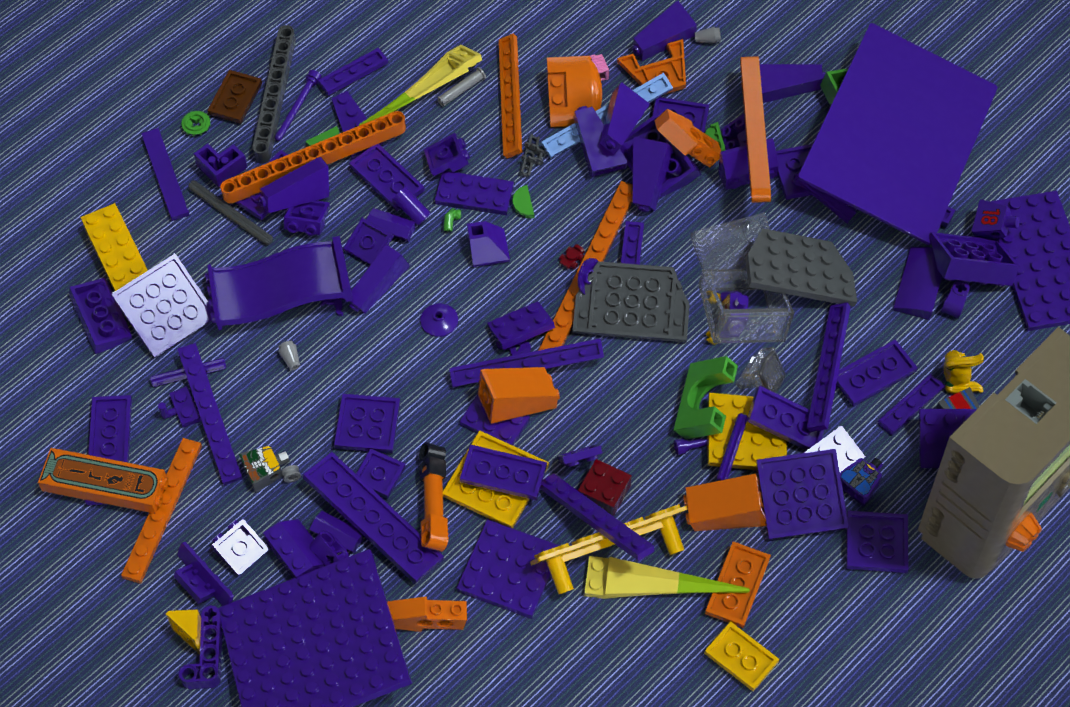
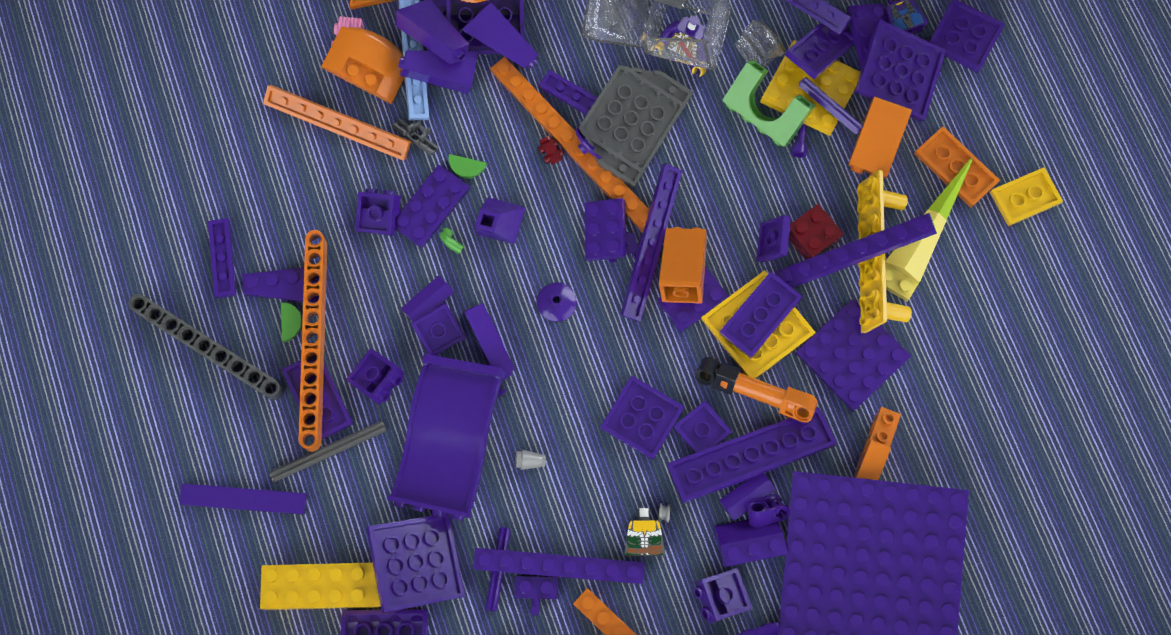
camera: 65 degrees left, 15 degrees up
bright green gear [182,111,211,136] -> none
dark purple brick [193,143,248,188] -> none
reddish brown plate [207,70,262,124] -> none
dark purple slope [259,157,329,213] -> none
dark purple piece [275,70,322,141] -> none
dark purple plate [349,144,425,211] -> none
light yellow plate [359,45,482,126] -> none
dark purple pin [392,187,431,226] -> none
light grey pin [437,67,486,107] -> none

